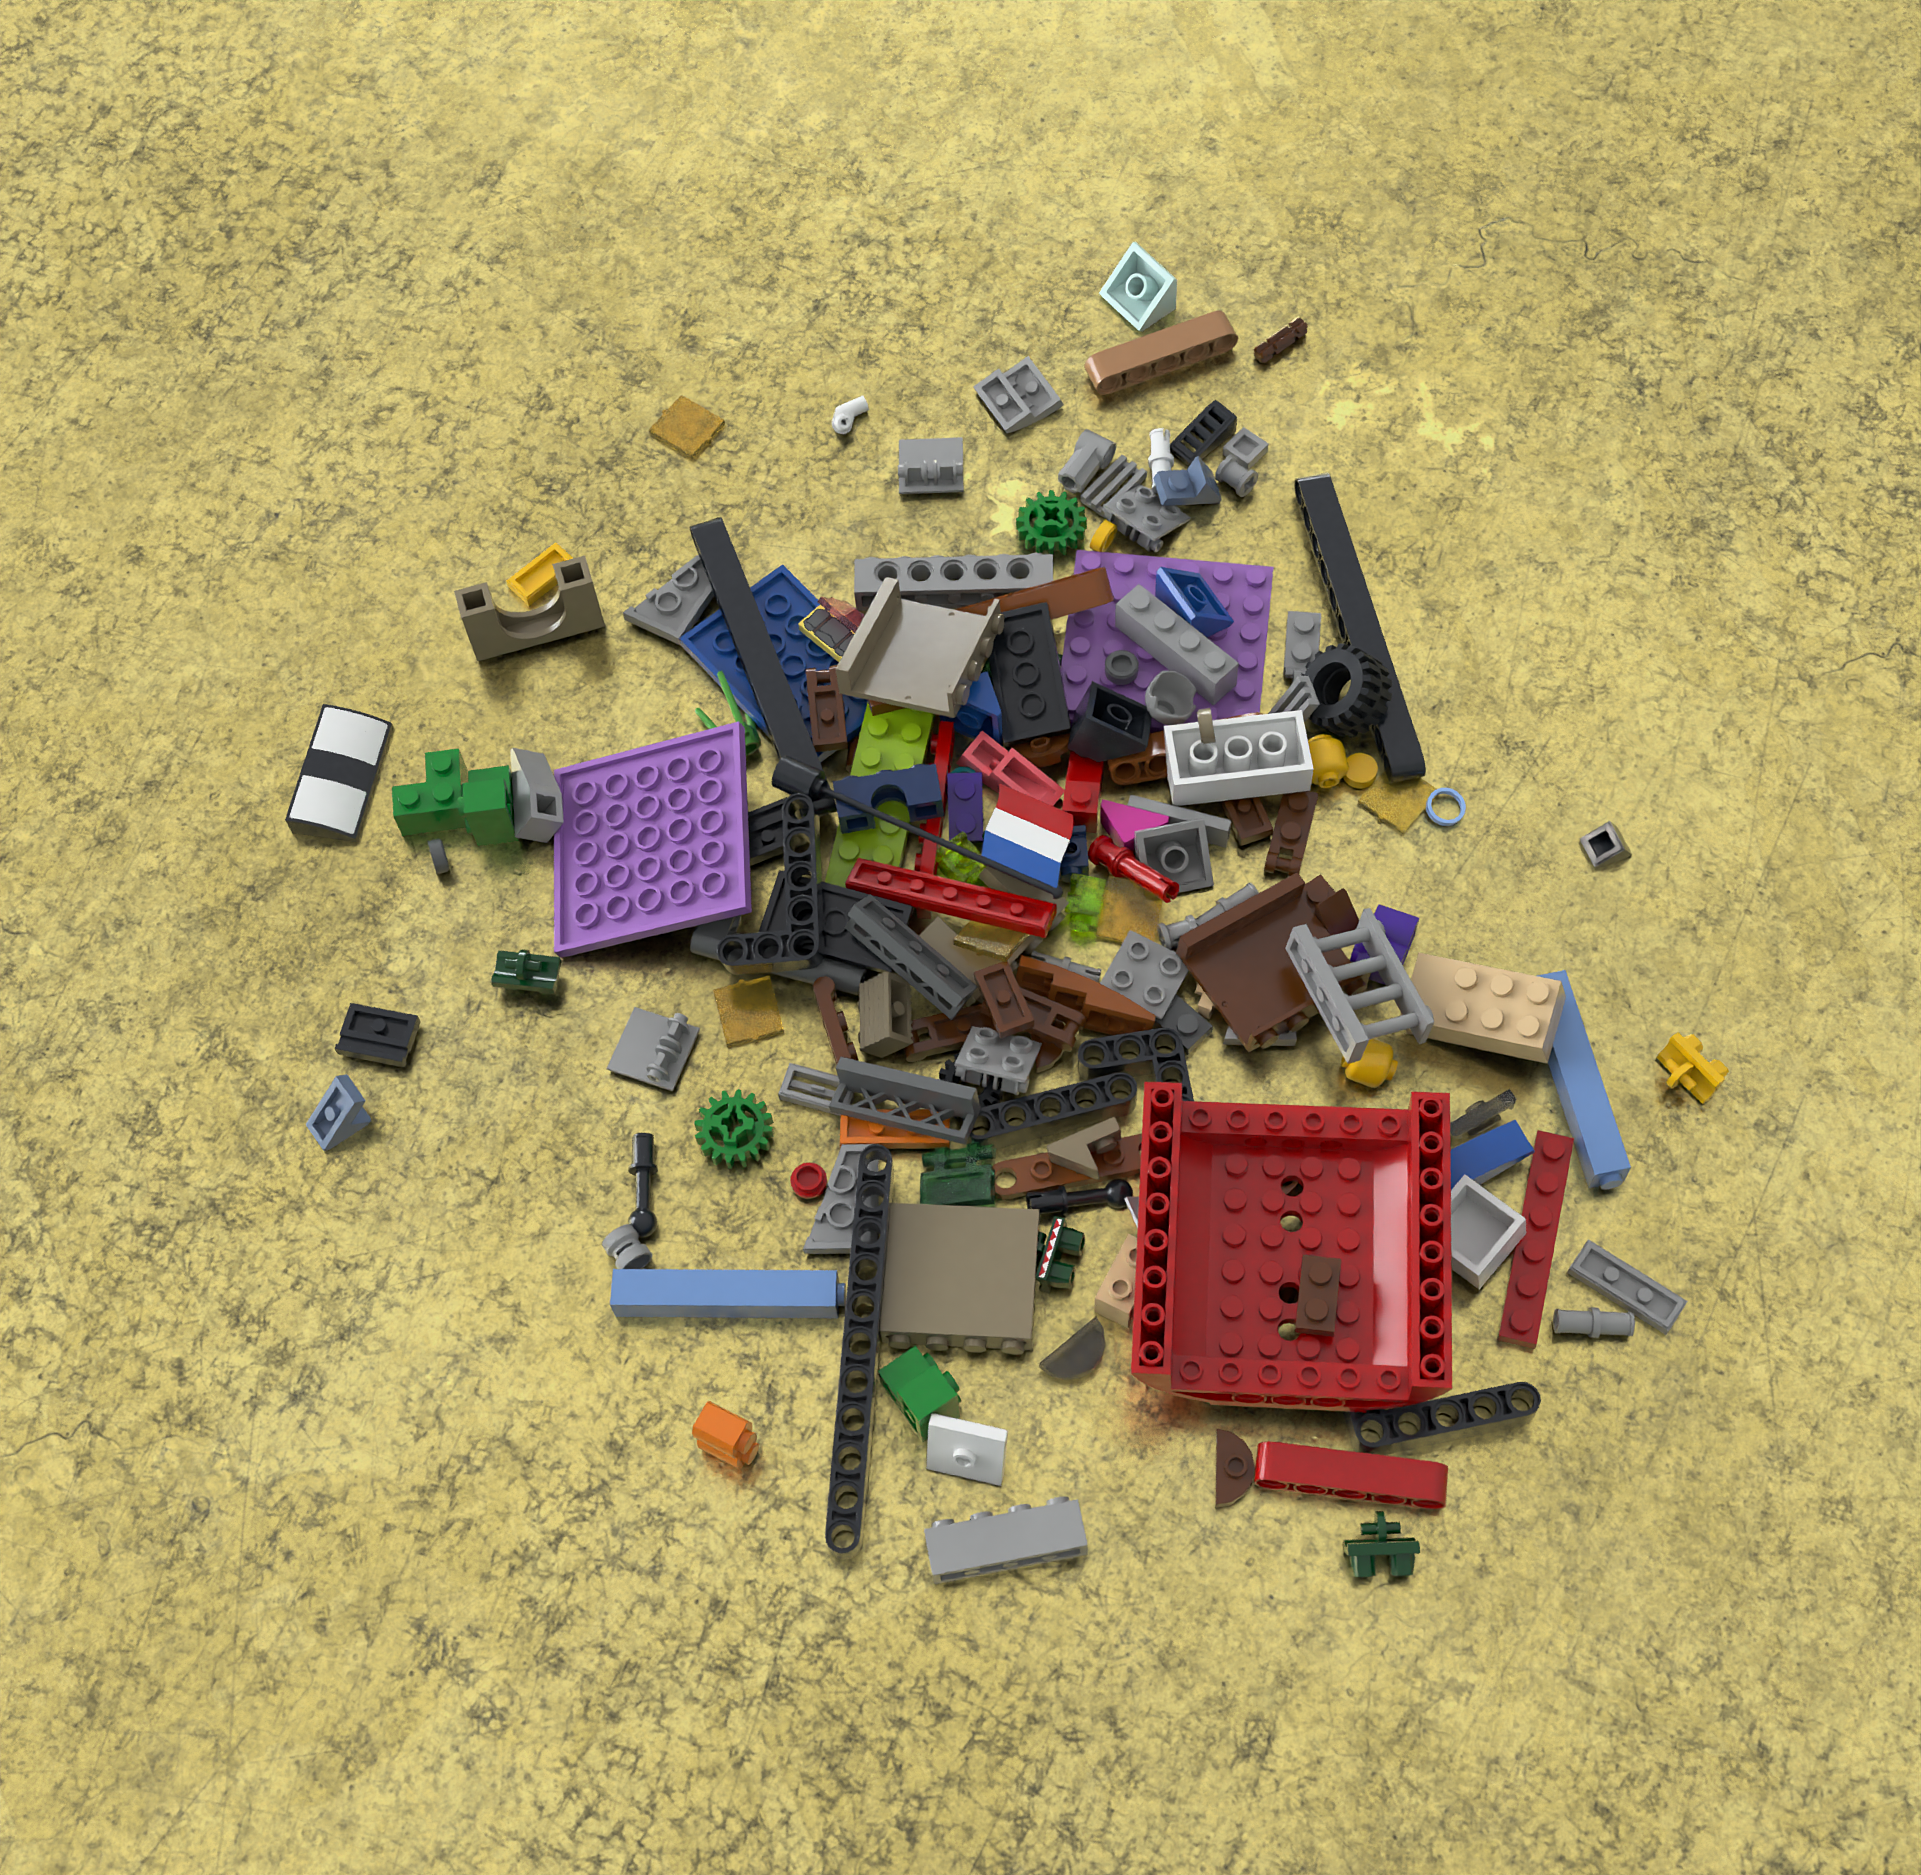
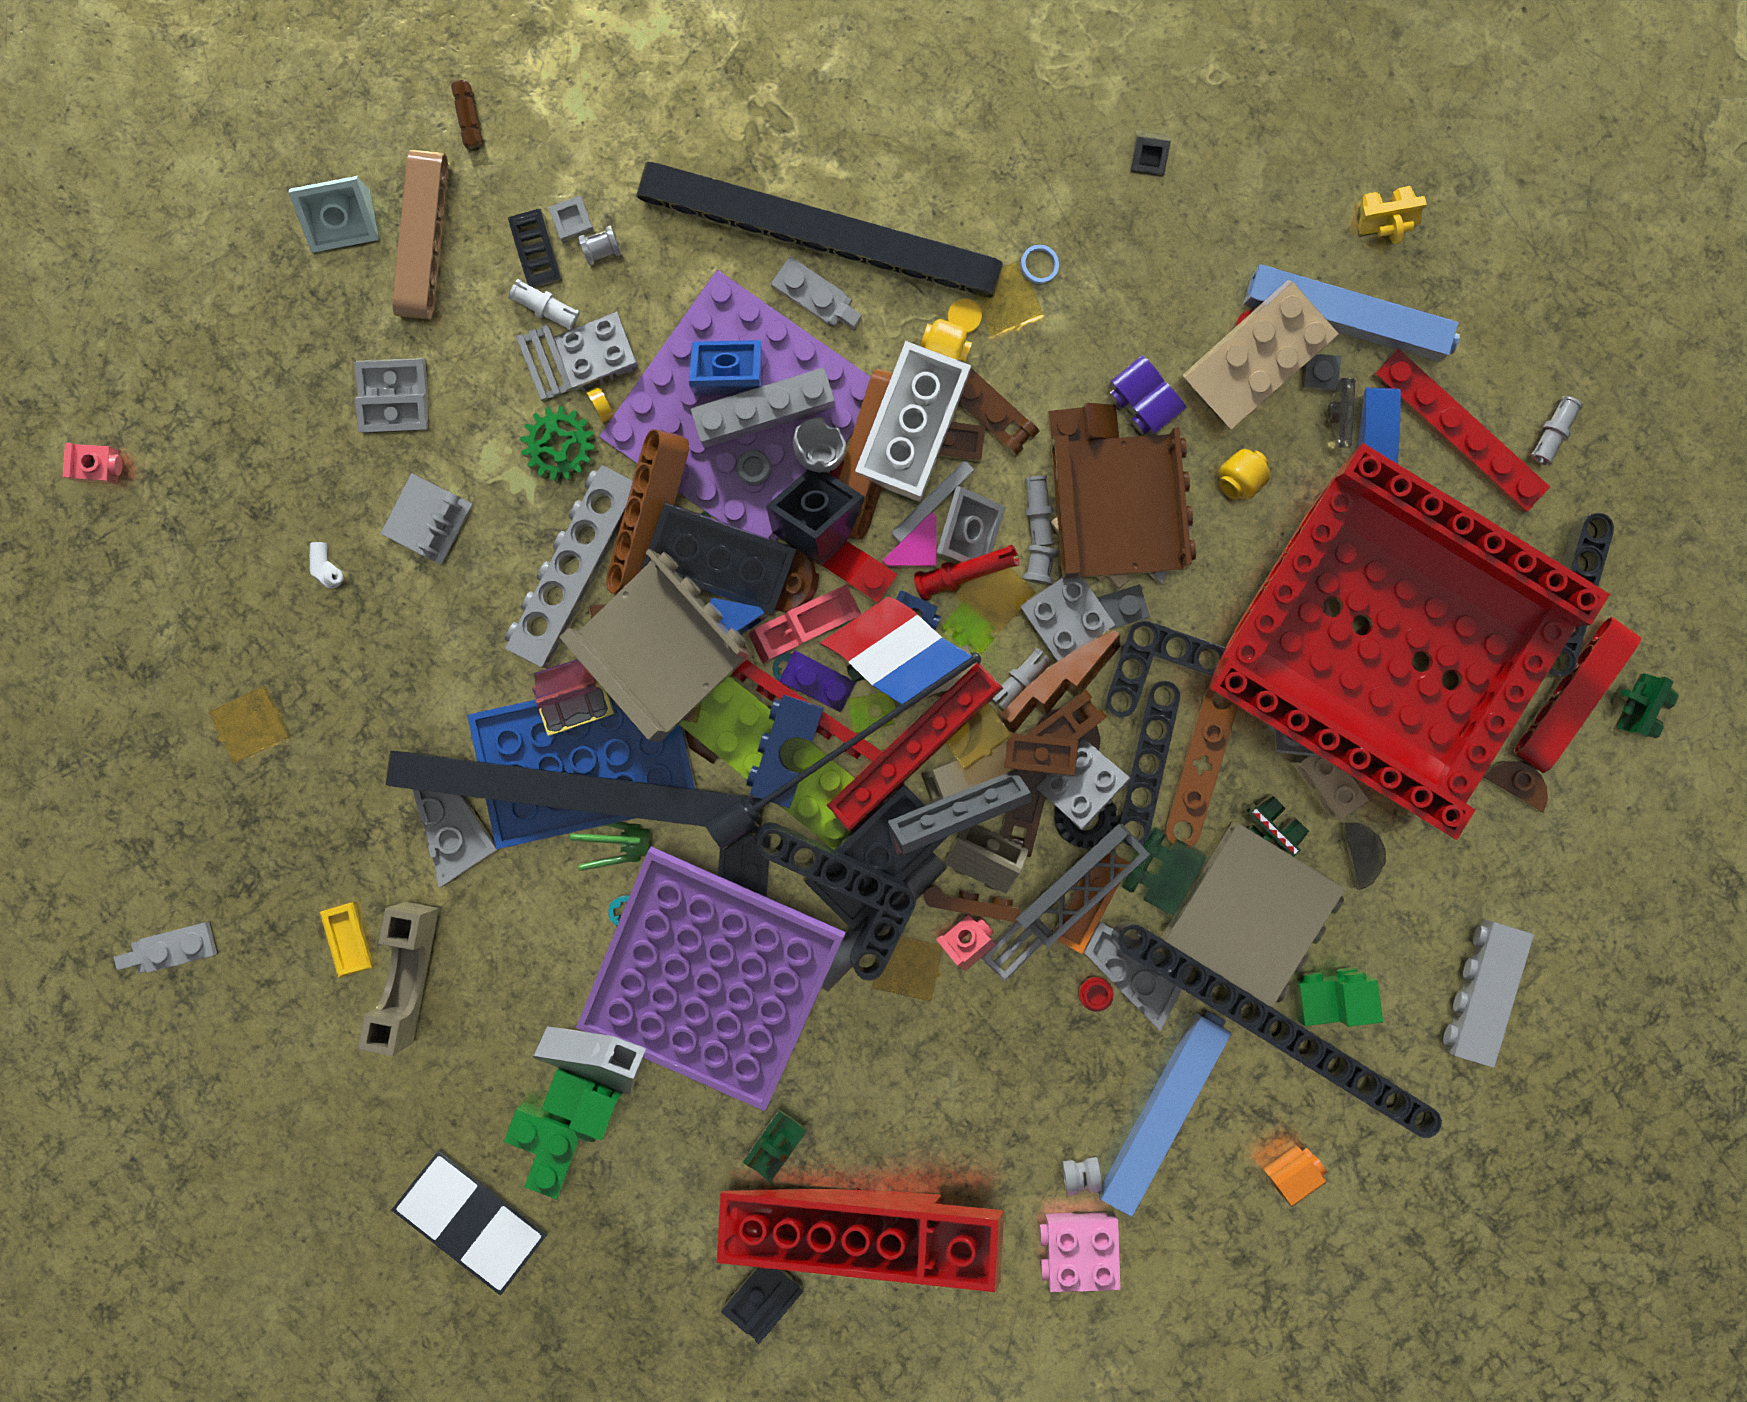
camera: 65 degrees left, 25 degrees up
sand blue slope [306,1074,371,1151] -> none
dark grey tile [427,838,449,875] -> none
light grey hinge [607,1007,700,1091] -> none
black pin [628,1133,658,1237] -> none
green gear [694,1089,774,1169] -> none
reddish brown plate [806,665,848,752] -> none
white plate [926,1414,1008,1486] -> none
black pin [1026,1179,1133,1215] -> none
dark tan slope [1046,1117,1122,1180] -> none
light grey piece [1058,429,1116,494] -> none
sand blue slope [1153,456,1222,506] -> none
dark tan tile [1197,708,1216,744] -> none
light grey tile [1268,676,1319,722] -> none
light grey fence [1285,908,1434,1064] -> none
reddish brown plate [1295,1255,1341,1337] -> none
black tyre [1301,643,1392,737] -> none
white piece [1451,1174,1526,1289] -> none
light grey tile [1567,1239,1688,1335] -> none
none -> coral brick [63,443,123,484]
none -> light grey hinge [114,921,217,973]
none -> red slope [717,1189,1004,1292]
none -> coral brick [936,914,996,972]
none -> bright pink brick [1040,1212,1120,1292]
none -> dark grey plate [1301,354,1341,392]

